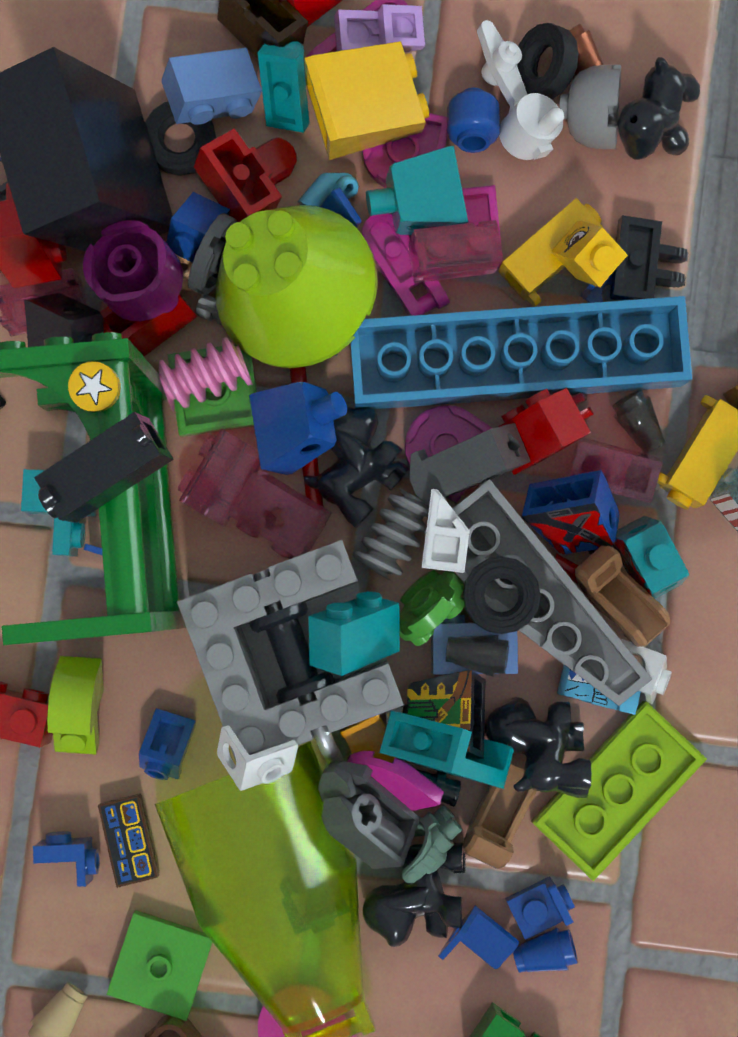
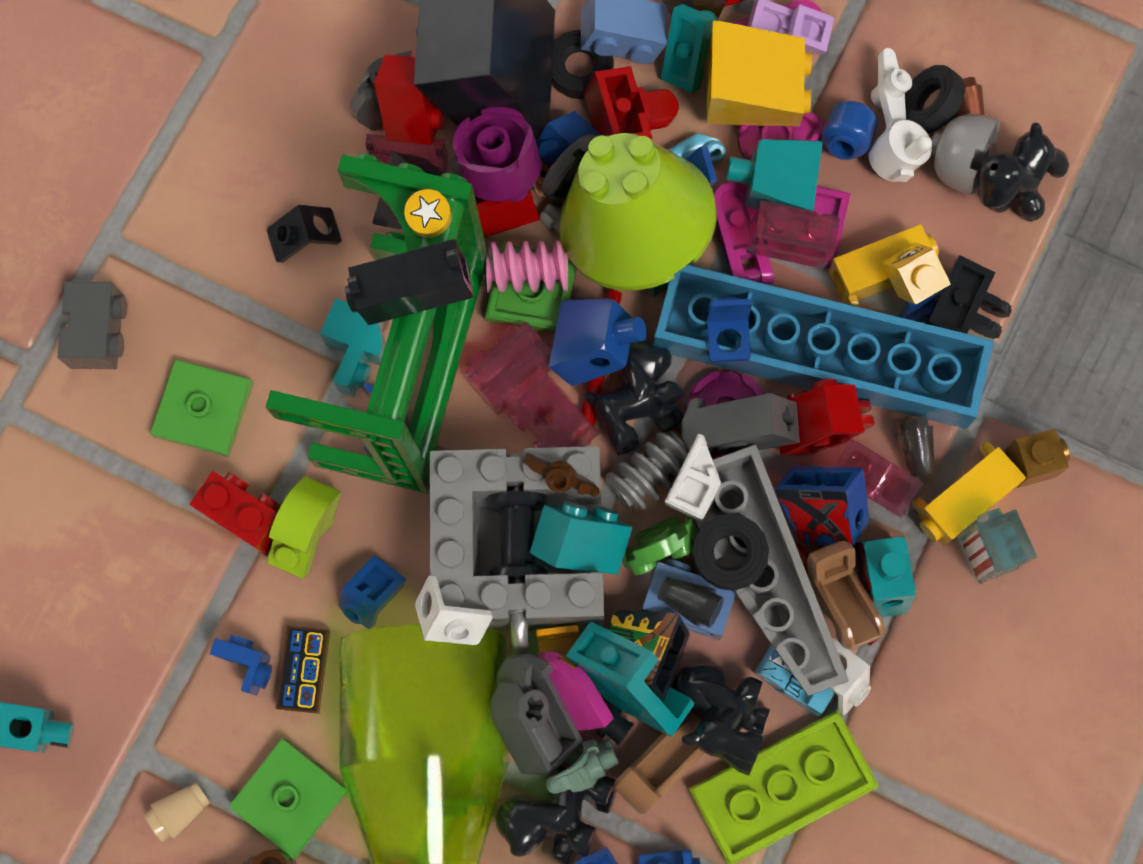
camera: 30 degrees right, 10 degrees down
none -> reddish brown piece [524,453,600,497]
none -> blue bracket [707,297,752,363]

